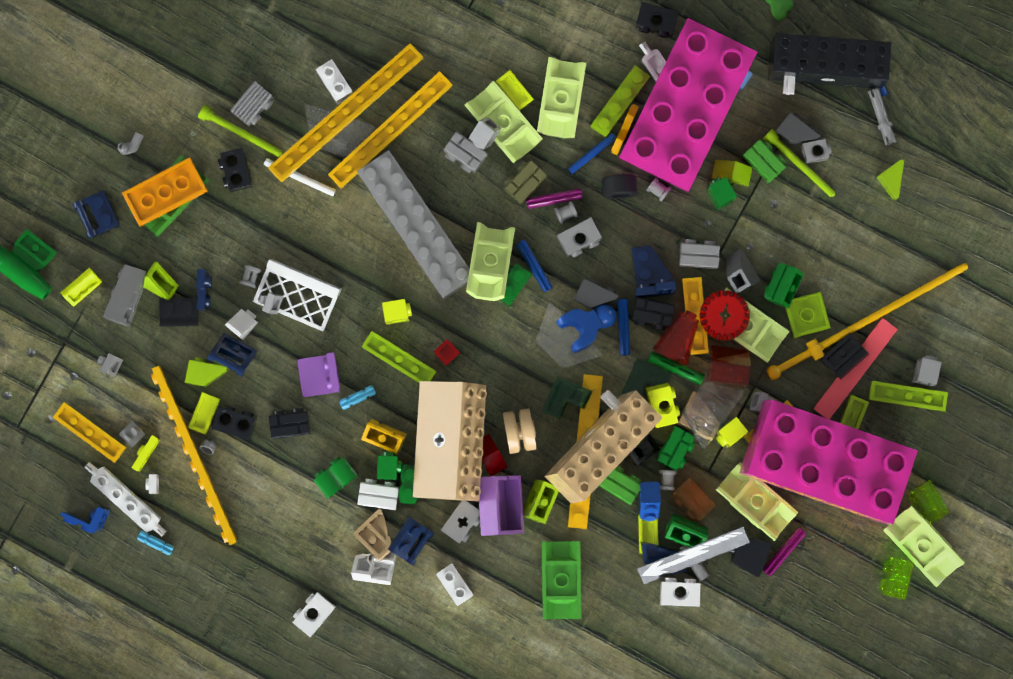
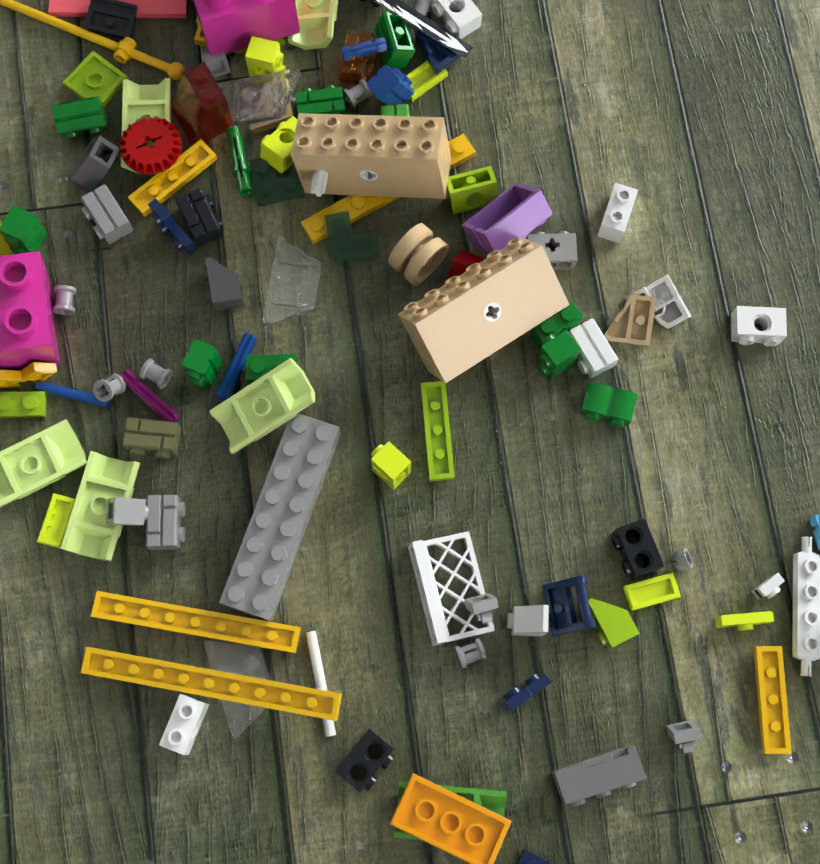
camera: 125 degrees left, 10 degrees down
neon yellow plate [60,267,102,307] -> none
light grey tile [119,421,147,448] -> none
lime slope [143,262,179,301] -> none
yellow plate [151,366,238,545] -> none
black plate [159,298,199,327] -> none
lime piece [198,104,282,157] -> none
light grey brick [230,81,273,127] -> none
black brick [269,408,311,439] -> none
medium lavender bracket [297,352,341,397] -> none
medium azure axle [339,385,376,410] -> none
yellow brick [361,419,407,455] -> none
dark blue plate [388,517,434,566] -> none
red plate [433,339,460,366] -> none
bright green piece [542,541,582,619] -> none
blue piece [556,304,616,353] -> none
light grey brick [557,218,602,258] -> none
black tyre [602,174,637,199] -> none
blue axle [617,299,630,356] -> none
dark blue wing [631,245,674,286] -> none
clear red cone [652,310,699,366] -> none
none -> light grey bush [93,373,126,402]
none -> green brick [182,339,223,389]
none -> blue axle [341,37,387,61]

